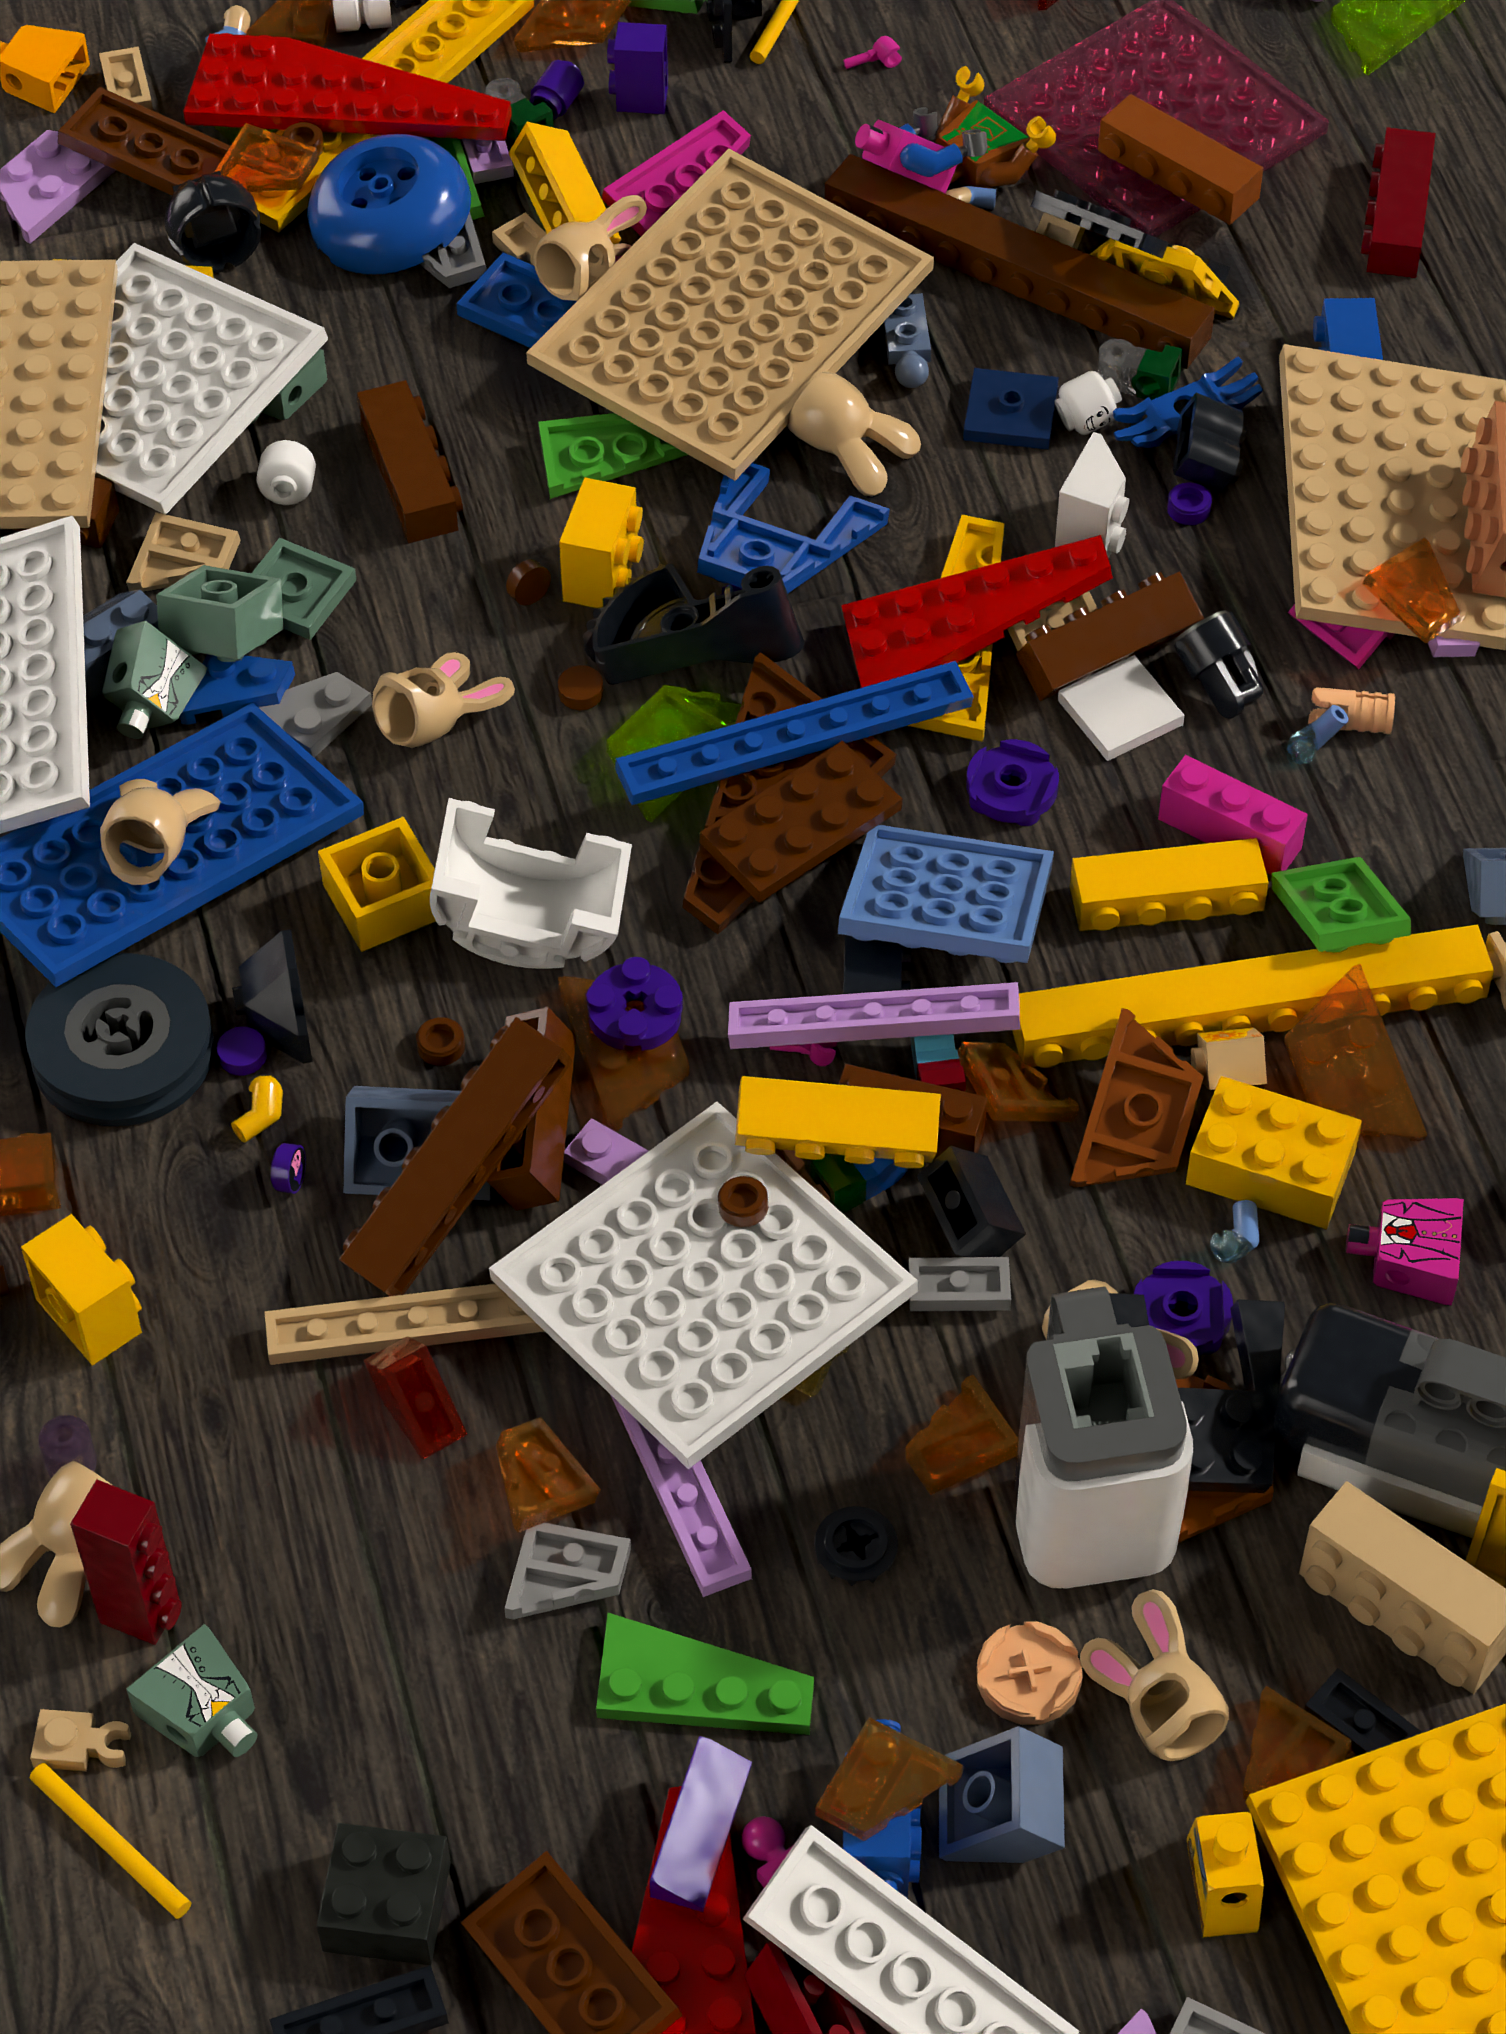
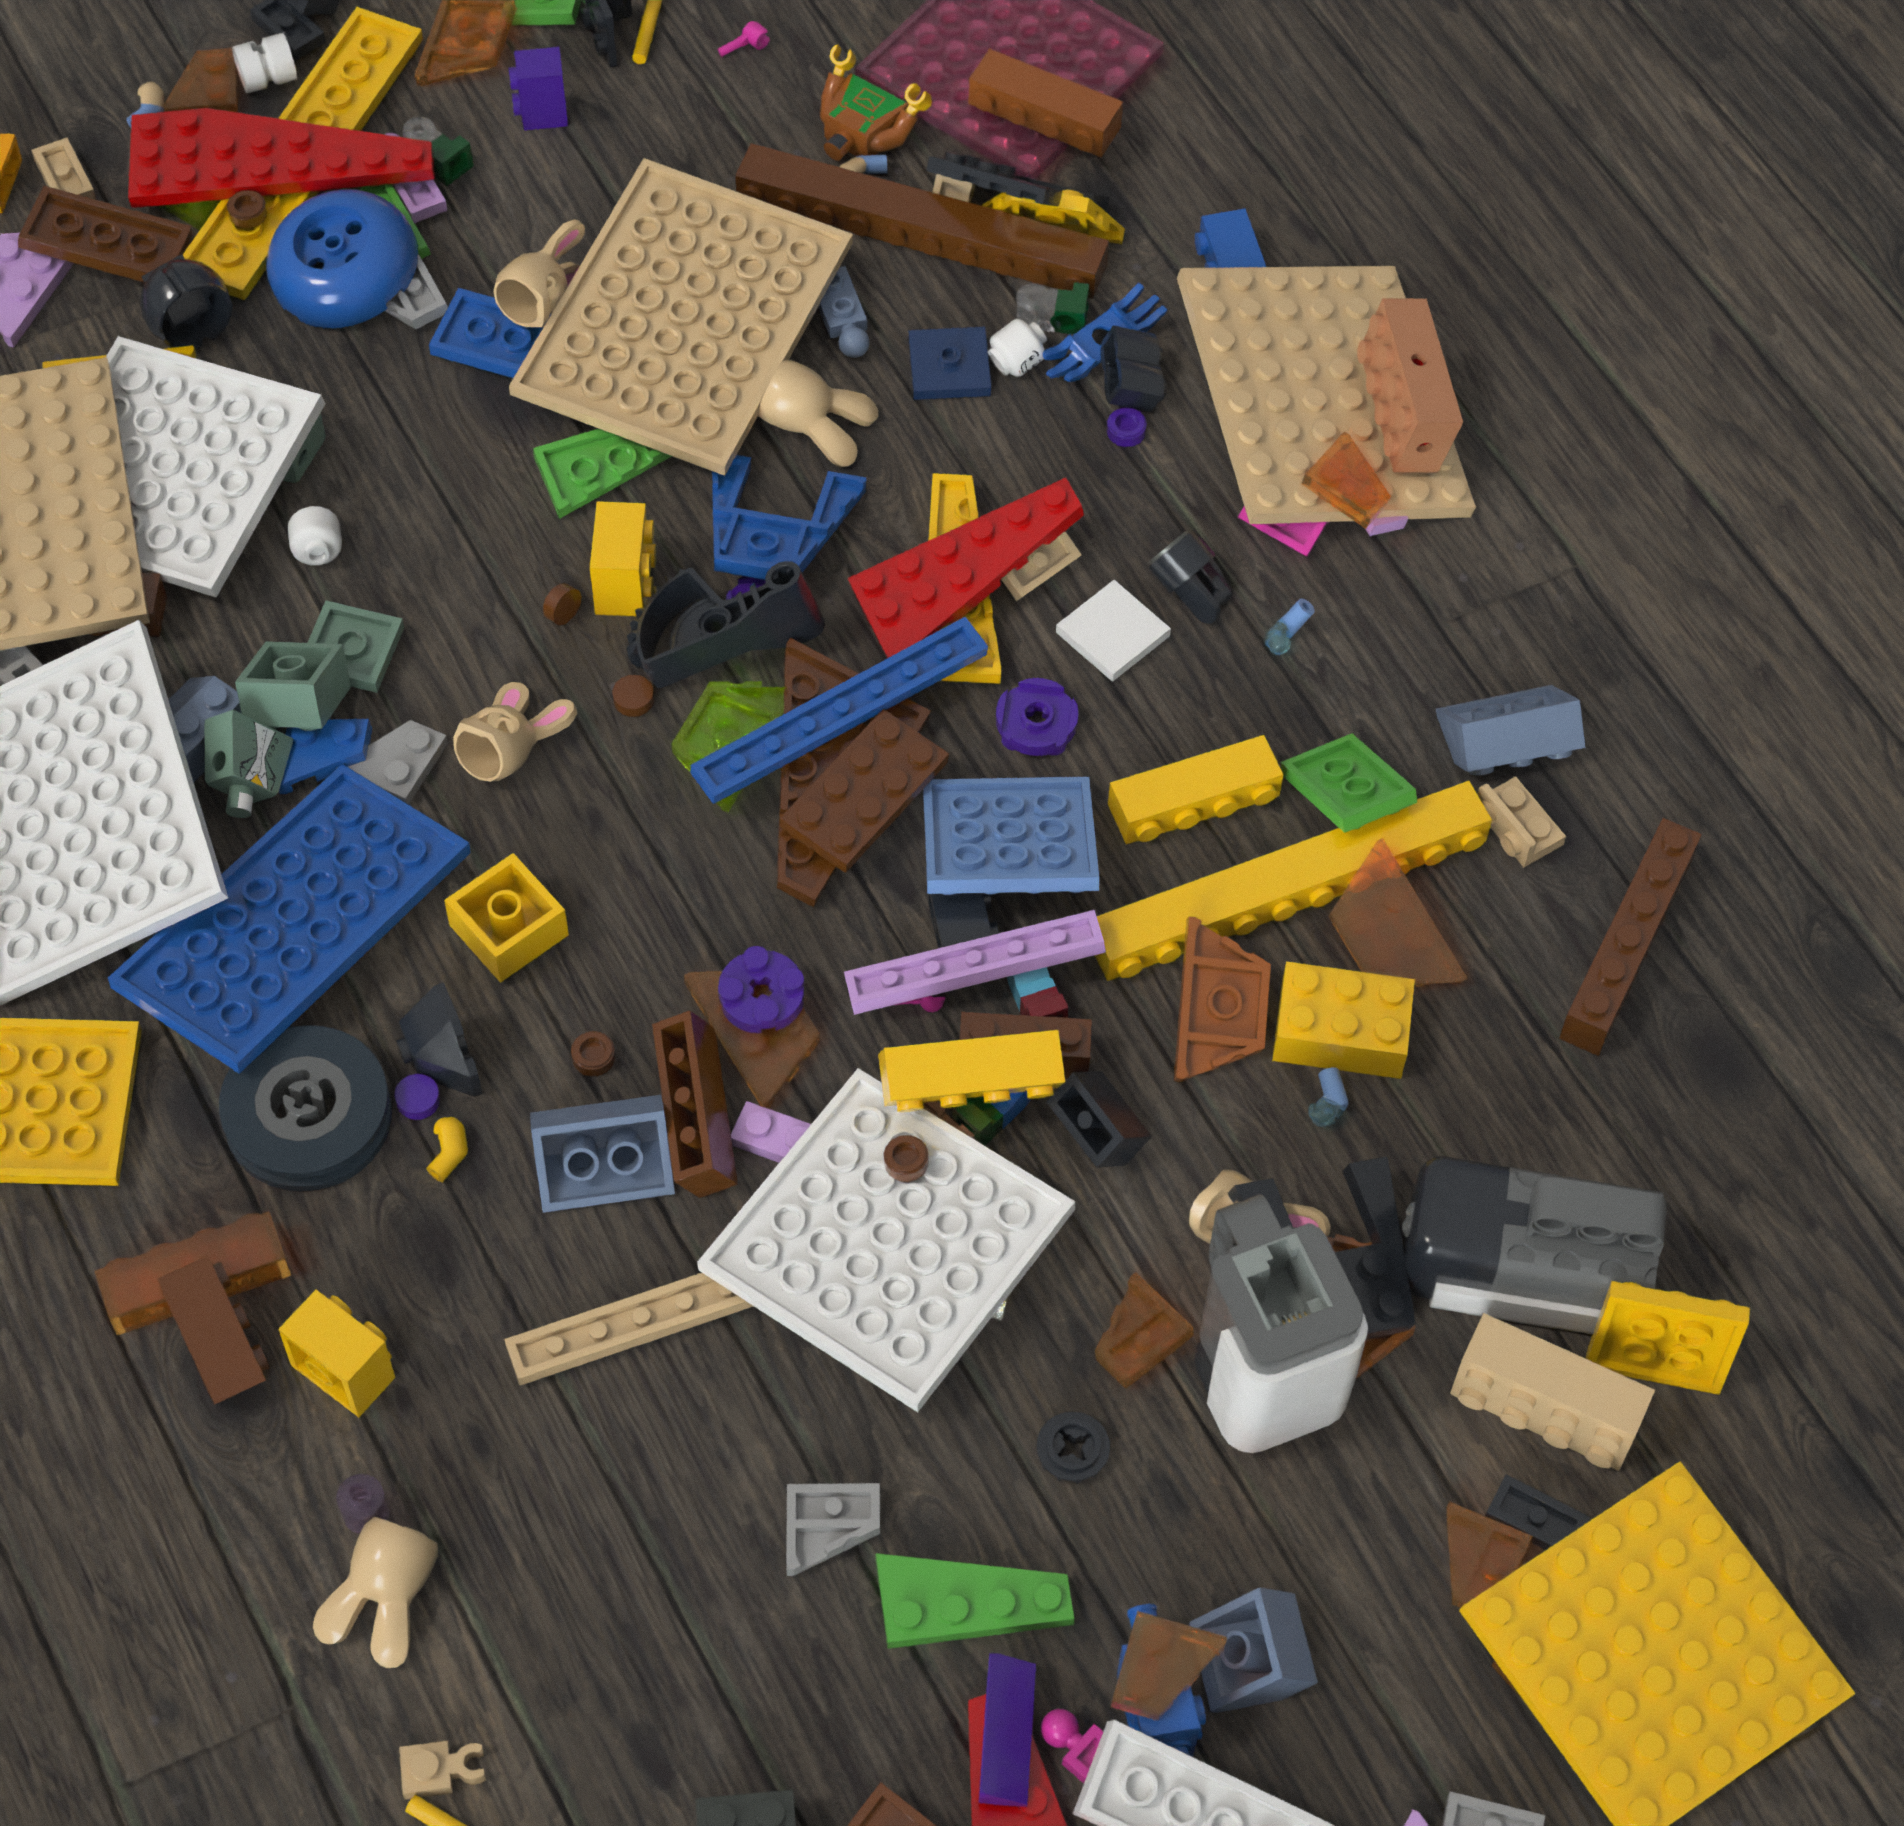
camera: 15 degrees left, 5 degrees up
dark red brick [70,1479,182,1645] -> none
tan piece [100,779,221,885] -> none
tan wing [126,512,241,592] -> none
sand green torso [126,1624,258,1757] -> none
clear orange wing [214,123,320,193] -> none
dark purple tile [271,1143,306,1194] -> none
reddish brown brick [339,1017,573,1296] -> none
reddish brown brick [357,380,463,544] -> none
clear red slope [363,1336,468,1459] -> none
white cylinder [430,798,632,969] -> none
tan plate [492,212,547,266] -> none
clear orange wing [496,1417,601,1533] -> none
yellow brick [508,122,621,244] -> none
dark purple brick [530,60,584,120] -> none
dark pink wing [602,110,751,236] -> none
lavender plate [611,1395,752,1597] -> none
torso [855,107,988,193] -> none
light grey plate [908,1257,1011,1311] -> none
clear orange wing [958,1042,1079,1122] -> none
light nougat tile [976,1621,1083,1725] -> none
reddish brown brick [1016,571,1205,702] -> none
white slope [1055,432,1129,558] -> none
tan piece [1080,1589,1229,1761] -> none
dark purple plate [1133,1261,1234,1356] -> none
dark pink brick [1158,755,1308,875] -> none
yellow torso [1187,1812,1264,1937] -> none
tan brick [1191,1027,1267,1090] -> none
light nougat hinge [1308,687,1395,734] -> none
dark pink torso [1346,1198,1464,1305] -> none
dark red brick [1360,127,1436,278] -> none

